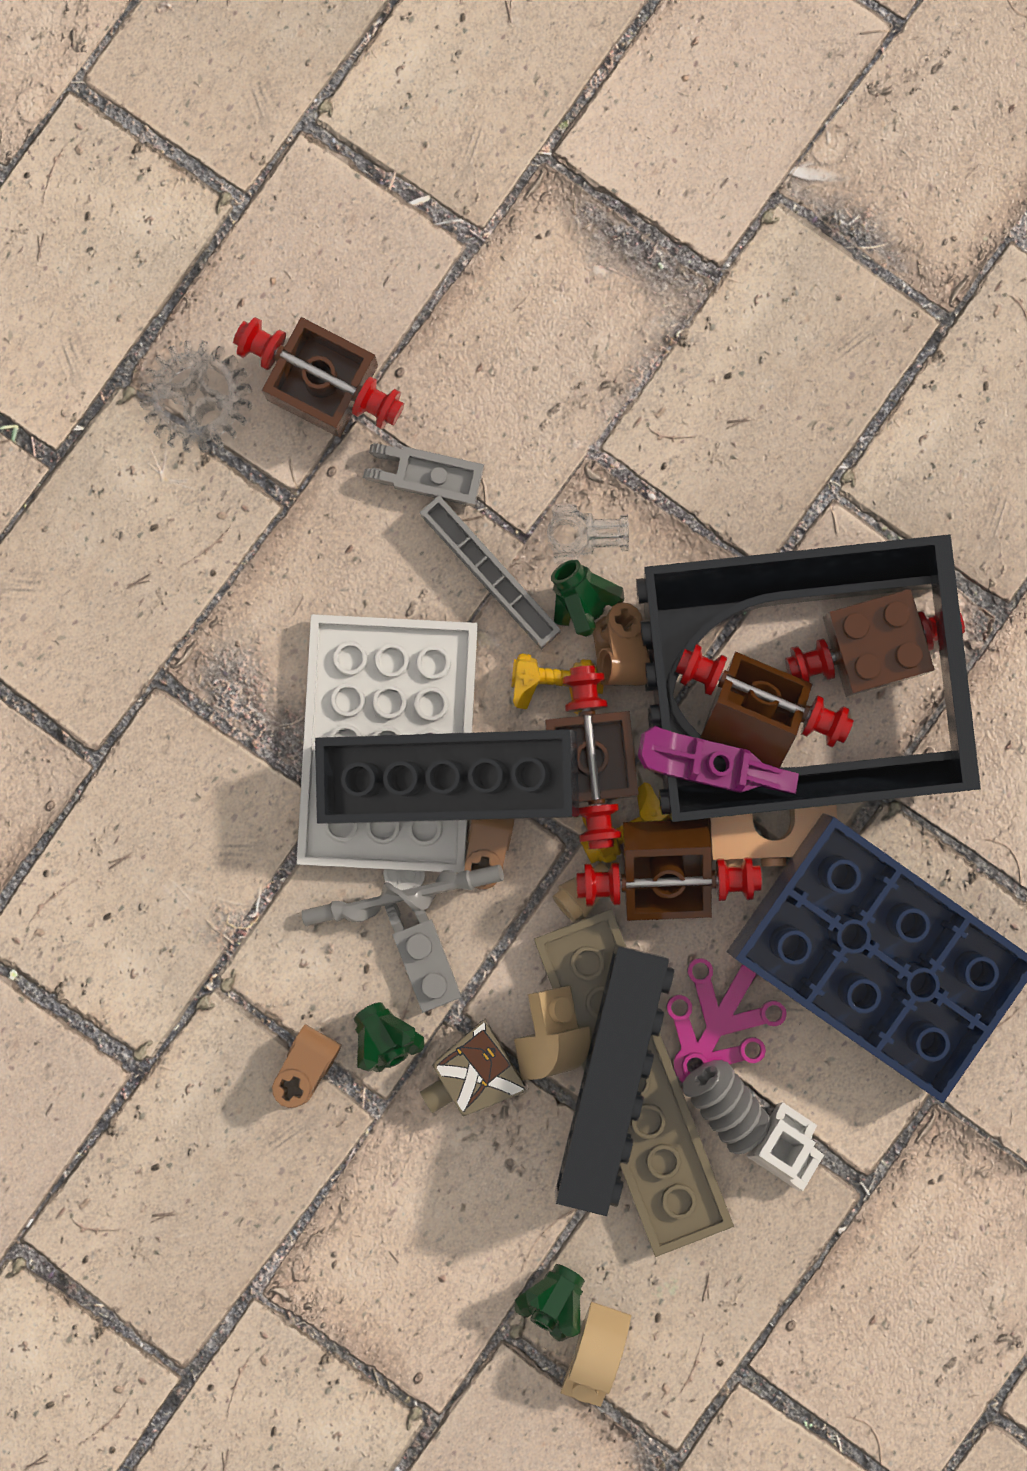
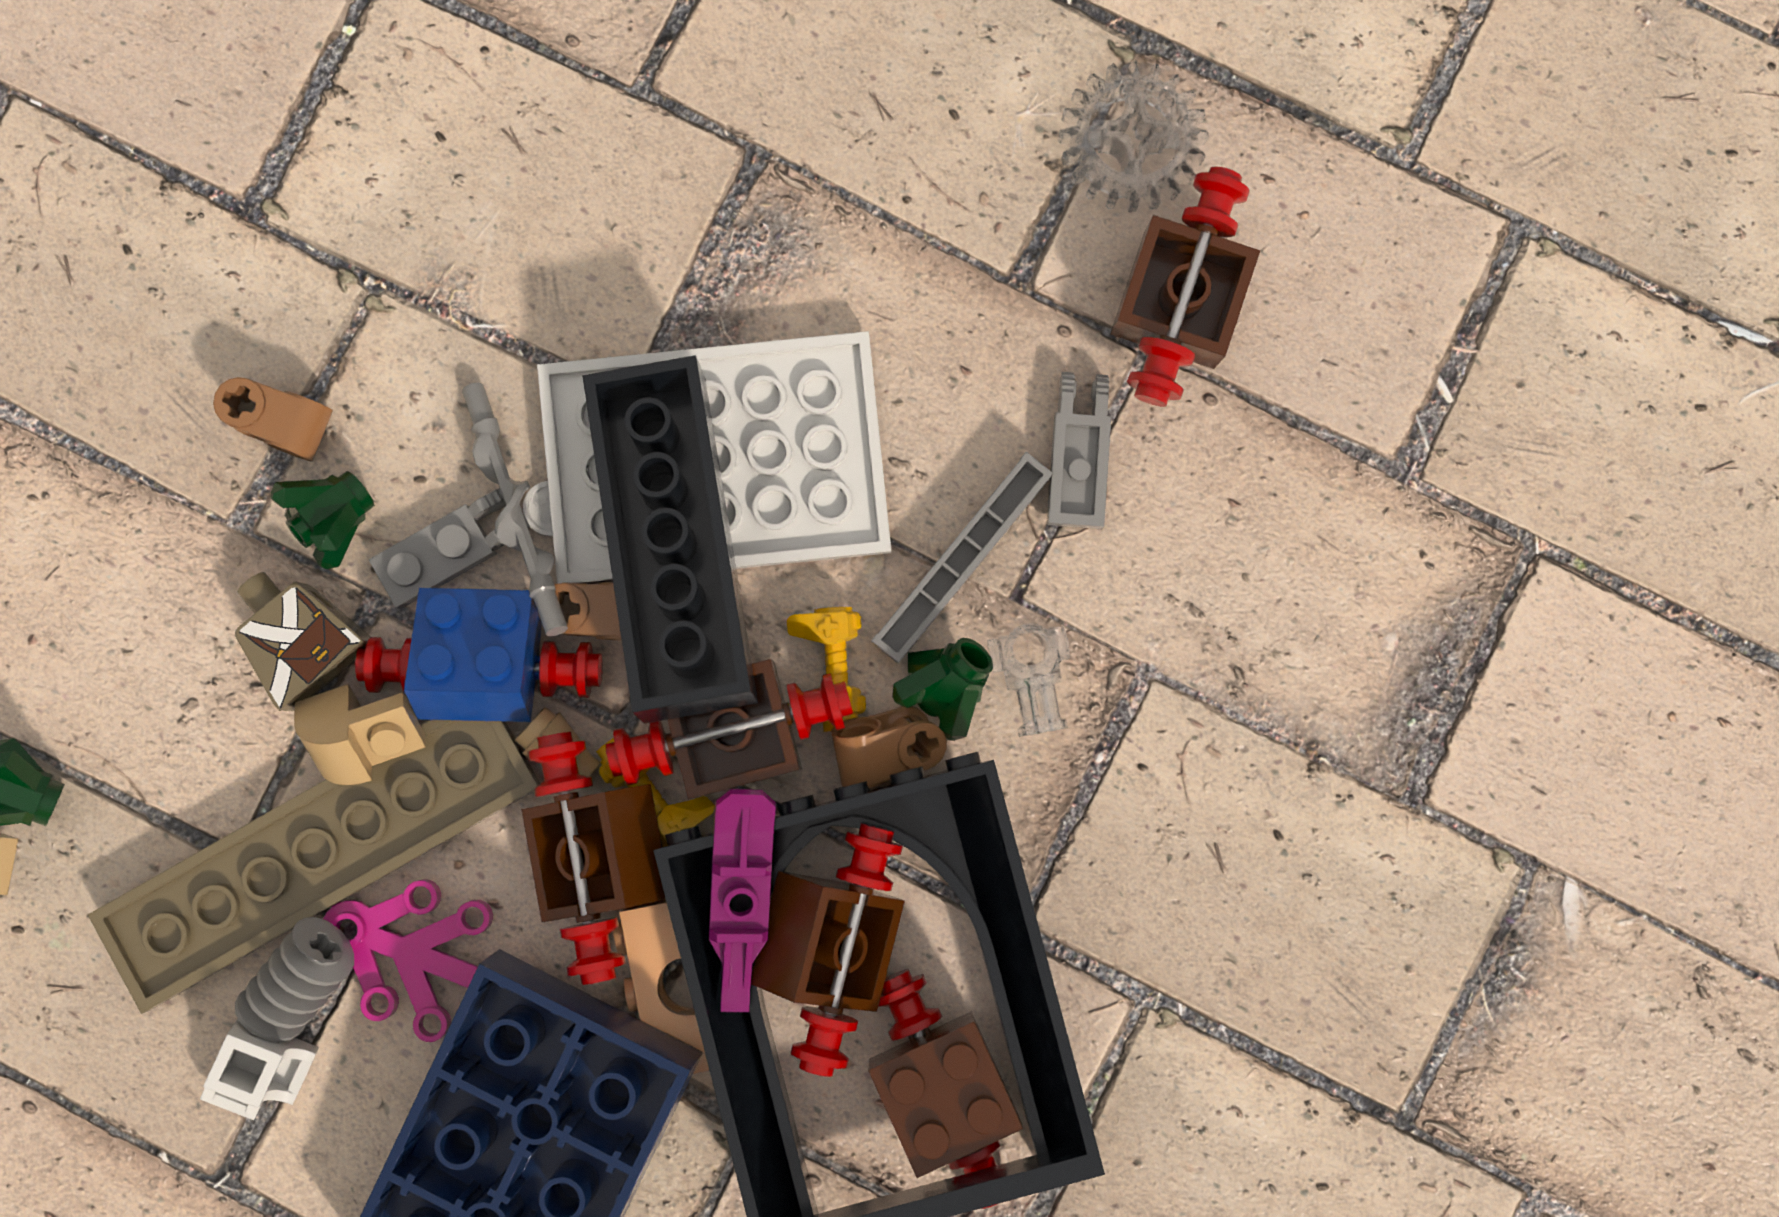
camera: 75 degrees right, 0 degrees up
black brick [555,944,674,1216] -> none
none -> blue brick [355,588,603,722]

